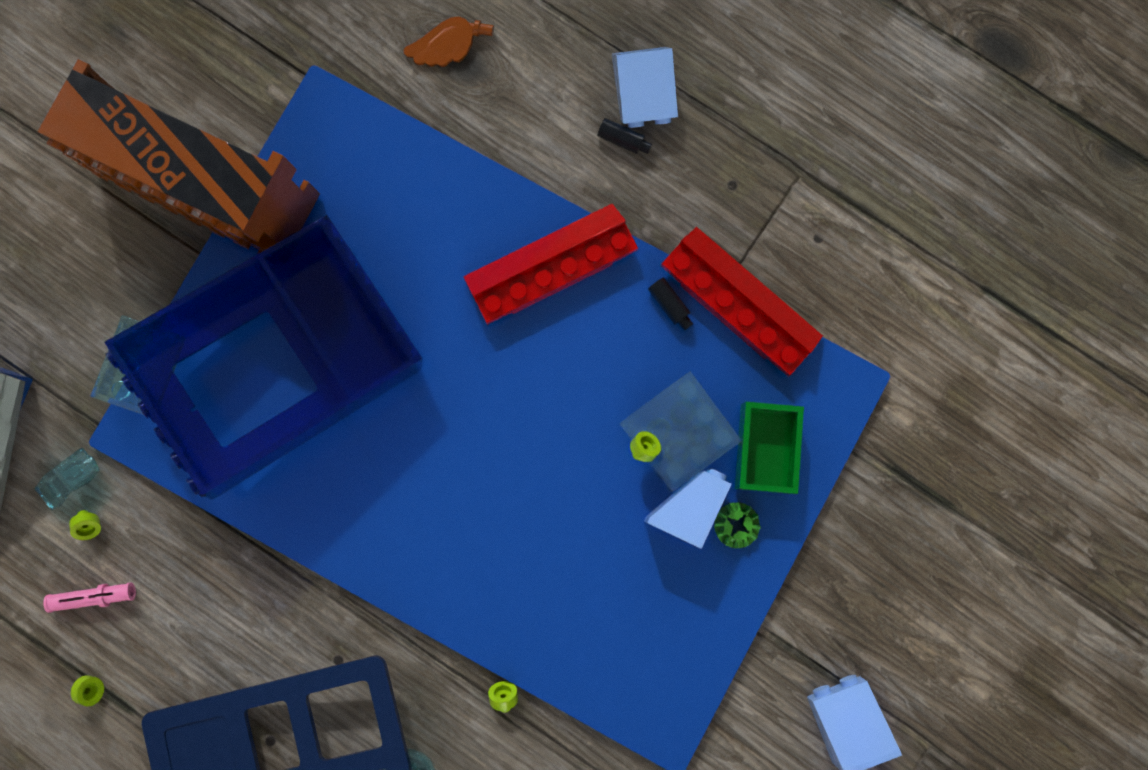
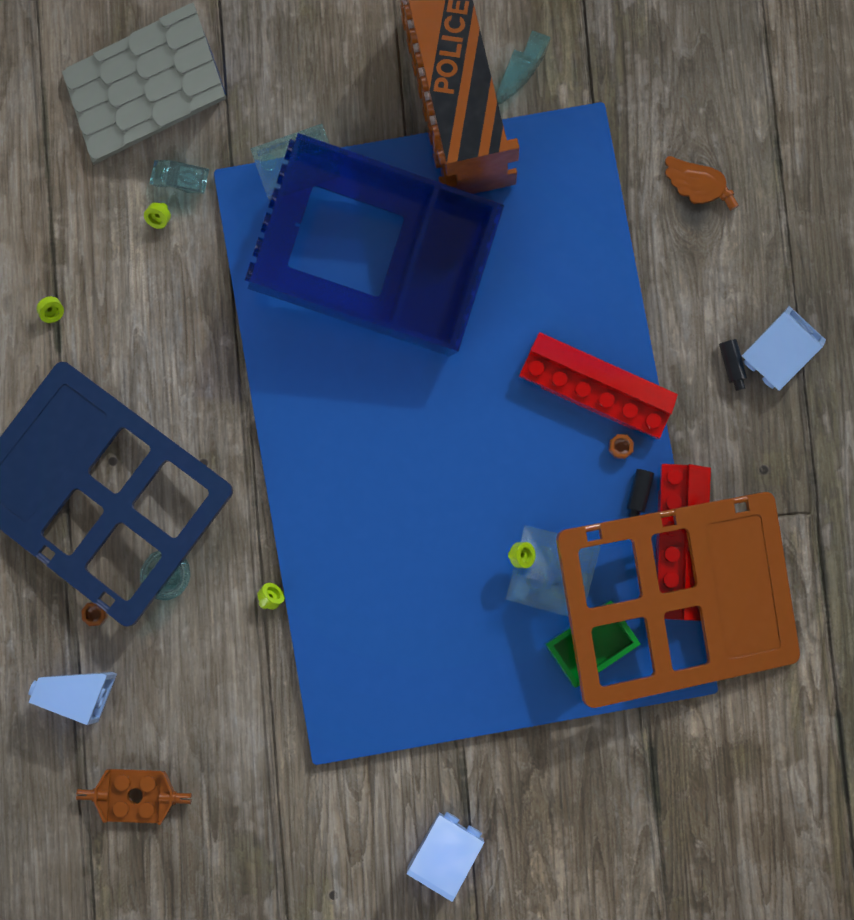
camera: 55 degrees right, 0 degrees up
bright pink pin [43,582,136,613] -> none
light blue slope [644,469,731,549] -> none
bright green gear [714,502,761,549] -> none
none -> clear light blue slope [496,30,551,104]
none -> dark orange door [556,492,800,708]
none -> dark orange tile [609,434,634,459]

